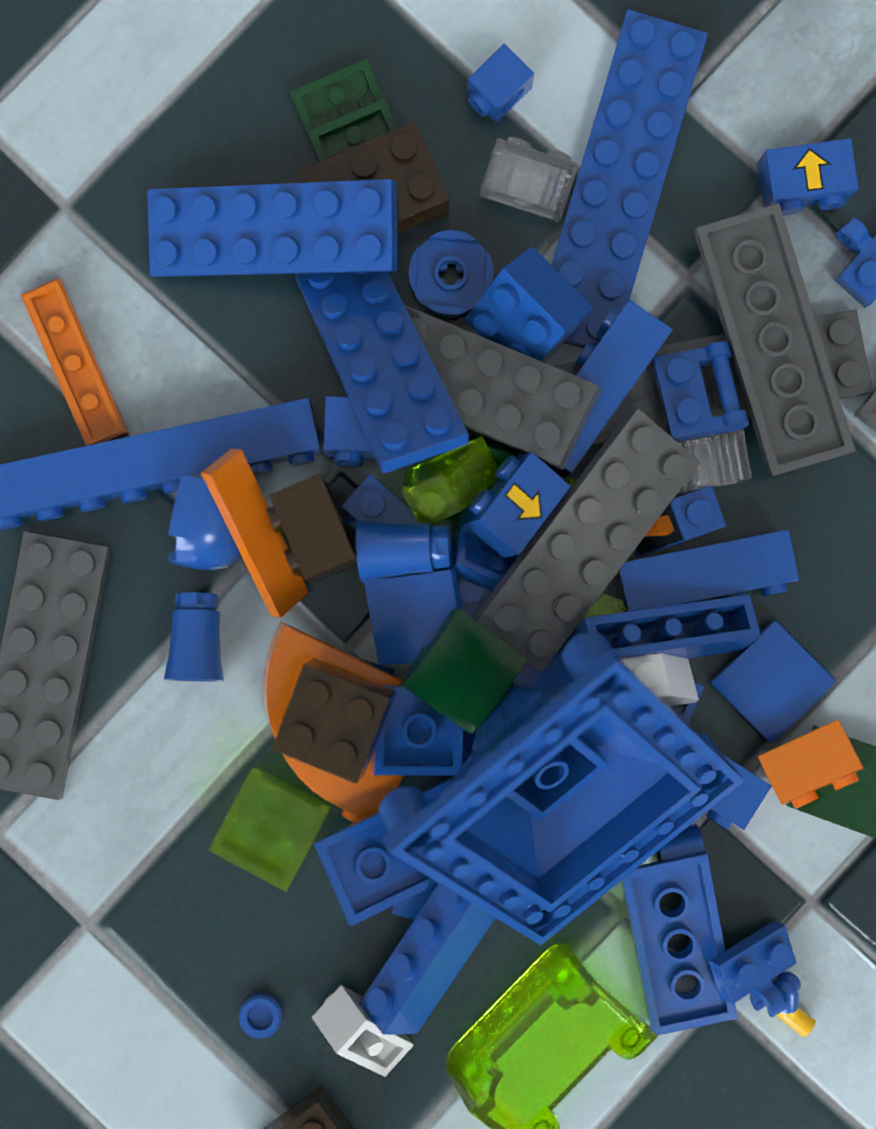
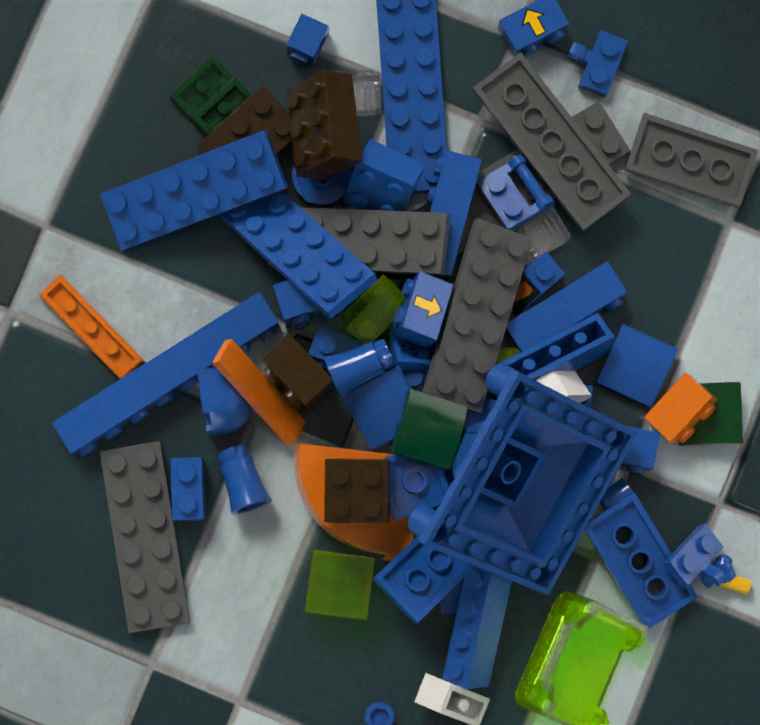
camera: 20 degrees left, 5 degrees down
none -> blue brick [170,457,206,522]
none -> dark brown brick [286,69,363,181]

